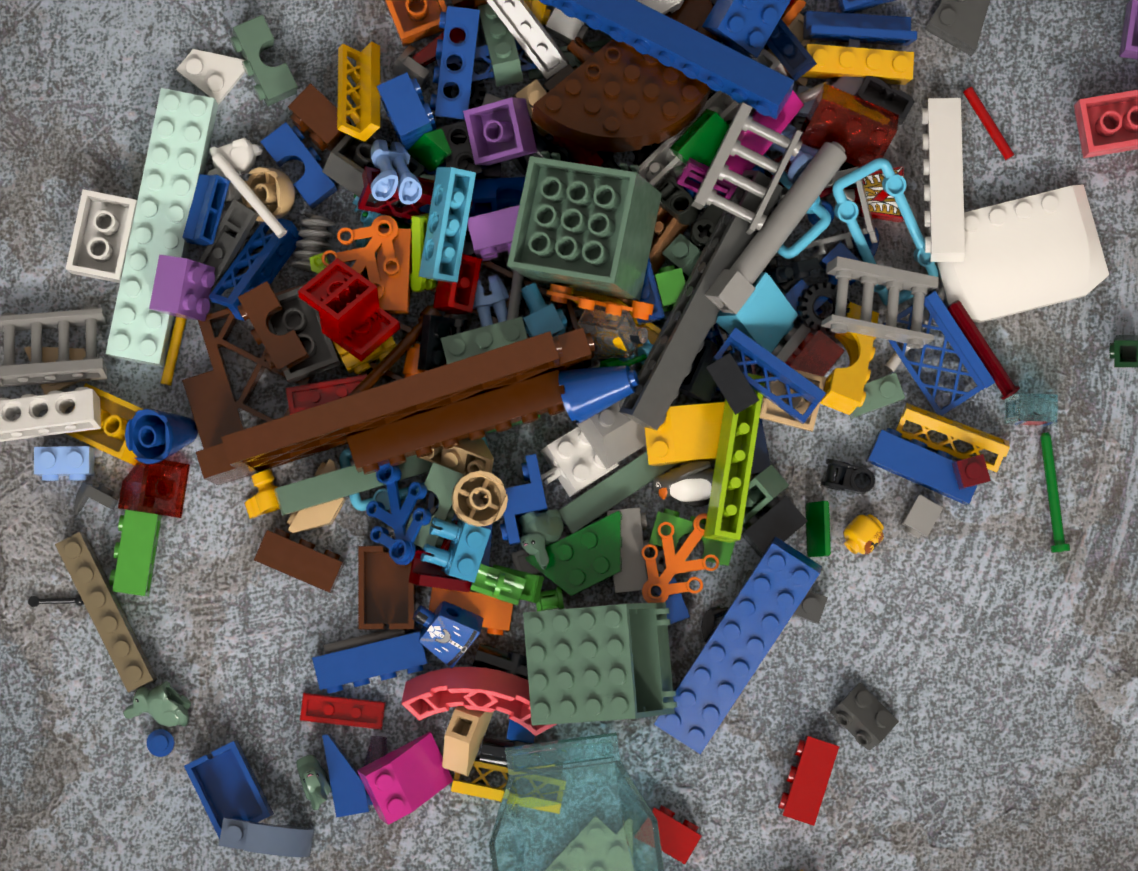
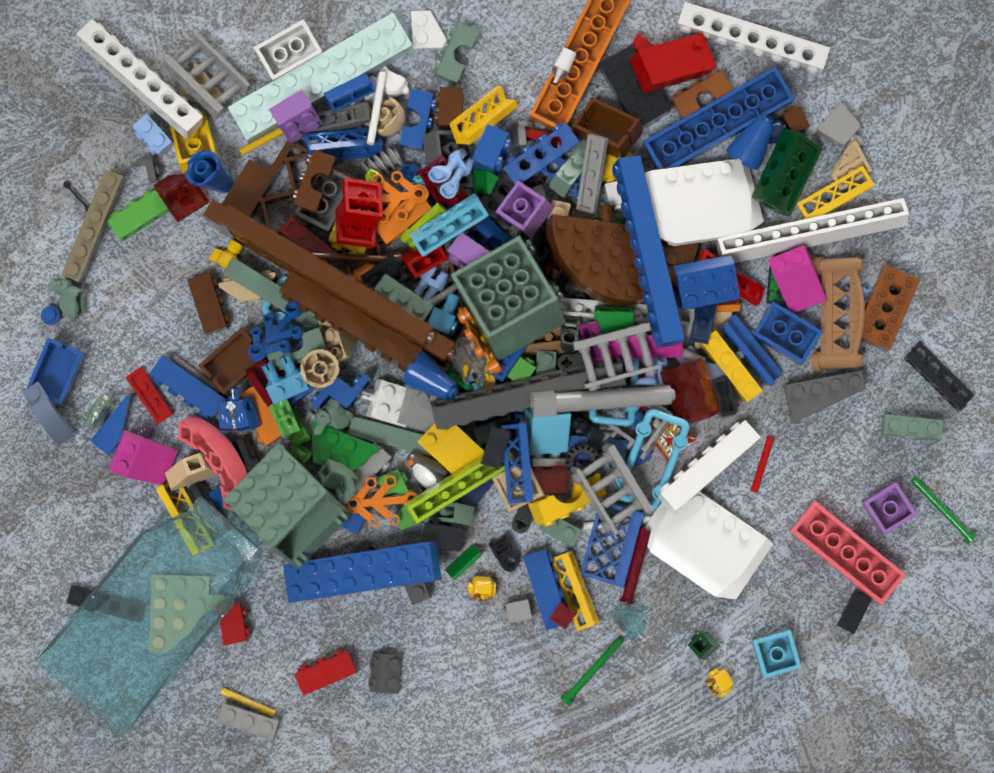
camera: 50 degrees right, 0 degrees up
none -> sand green brick [318,459,358,504]
none -> blue plate [401,163,418,182]
none -> pearl dark grey piece [512,504,534,534]

